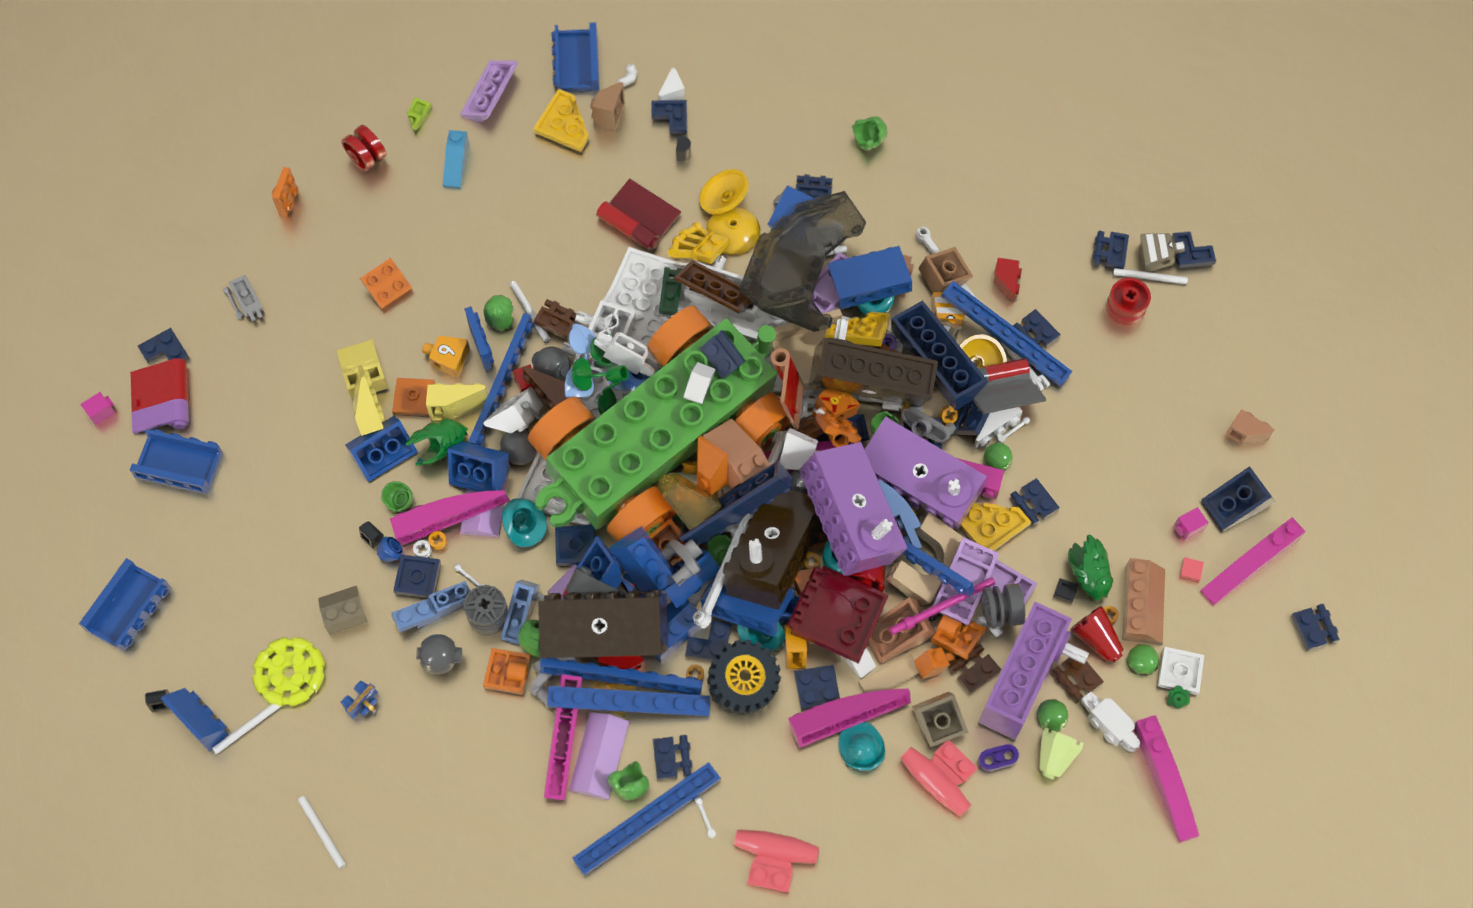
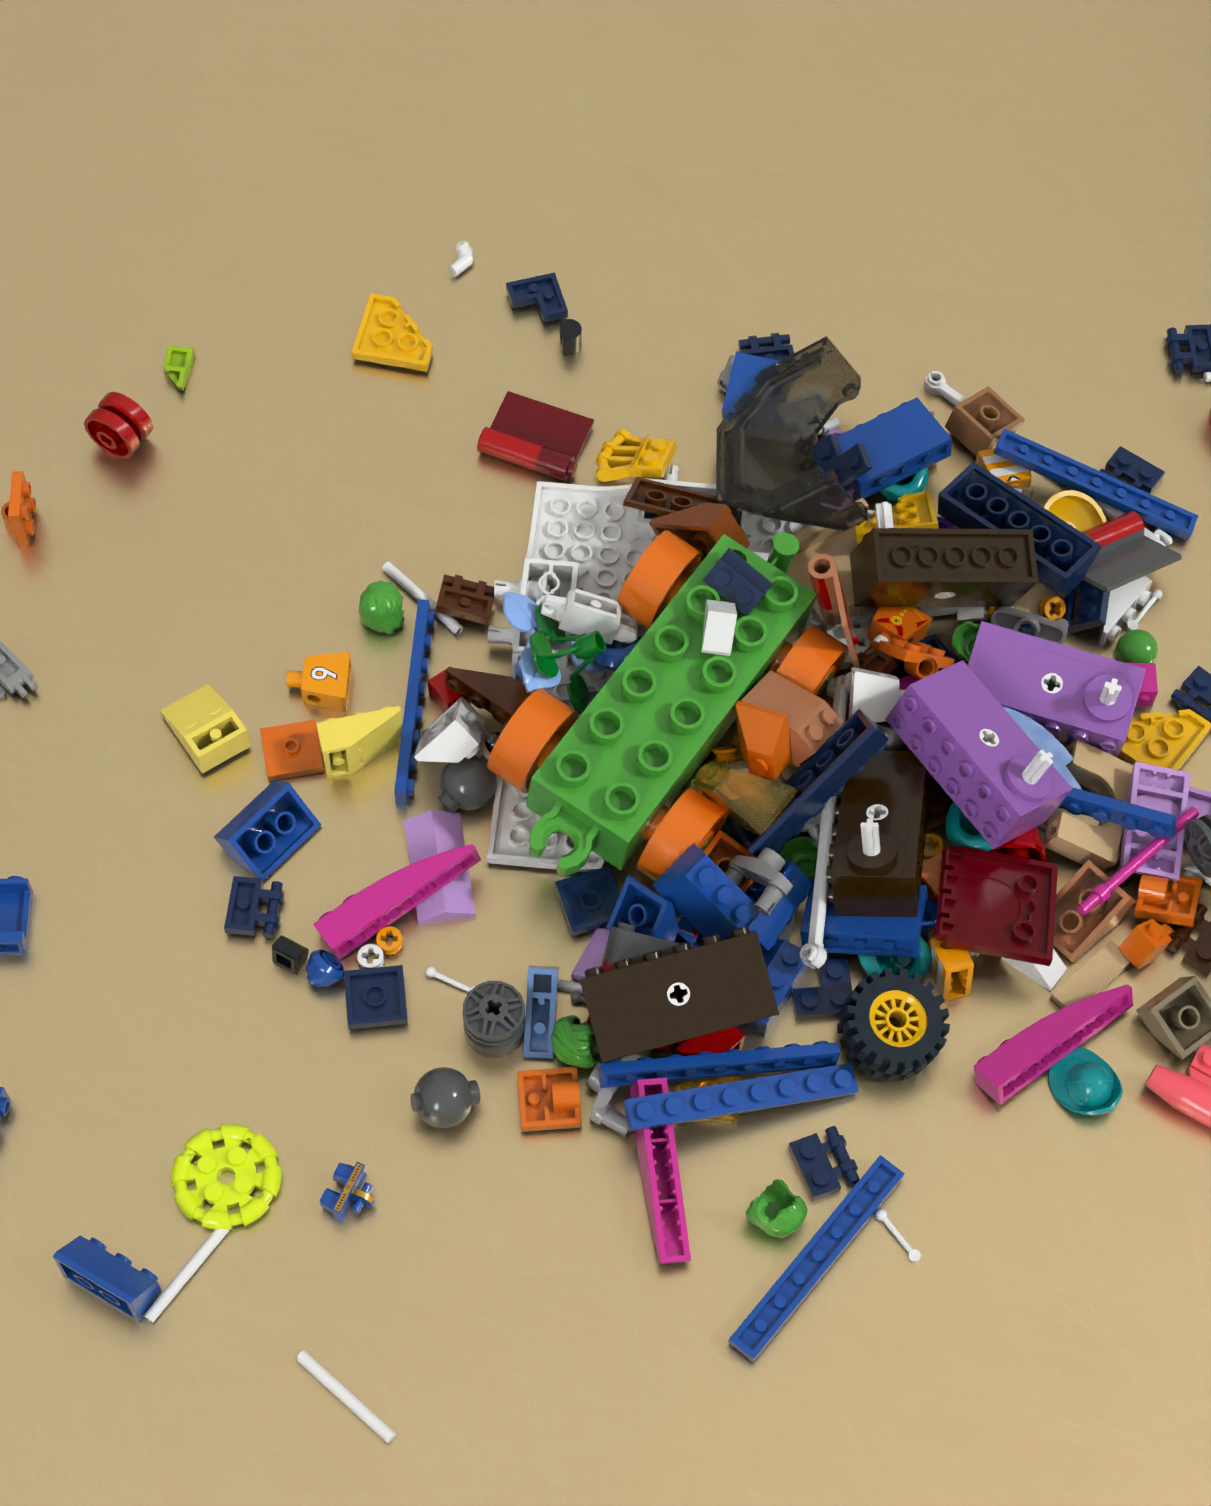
camera: 15 degrees left, 5 degrees down
black brick [145,689,170,712] -> none
dark tan slope [318,585,368,635] -> none
light yellow slope [352,365,385,436] -> none
orange plate [360,258,412,309] -> none
bright green hair [381,481,413,512] -> none
medium blue slope [391,581,470,633] -> none
green head [405,418,468,465] -> none
dark azure slope [443,130,469,189] -> none
blue slope [447,441,509,492] -> none
lavender slope [460,60,518,123] -> none
blue plate [464,306,494,373] -> none
teal hat [502,498,547,547] -> none
dark grey brick [532,346,571,381] -> none
blue panel [551,22,600,92] -> none
lavender slope [569,712,629,800] -> none
medium nougat slope [590,82,625,131] -> none
white slope [658,68,685,100] -> none
dark green plate [659,267,682,315] -> none
light orange bush [686,664,704,680] -> none
yellow dish [699,169,749,214] -> none
yellow dish [706,207,761,256] -> none
coral plate [734,830,820,893] -> none
dark blue plate [794,665,840,712] -> none
bright green hair [852,116,887,151] -> none
red slope [993,258,1022,301] -> none
none -> dark blue plate [224,876,284,938]
none -> dark orange slope [649,503,750,560]
none -> dark blue plate [810,434,873,495]

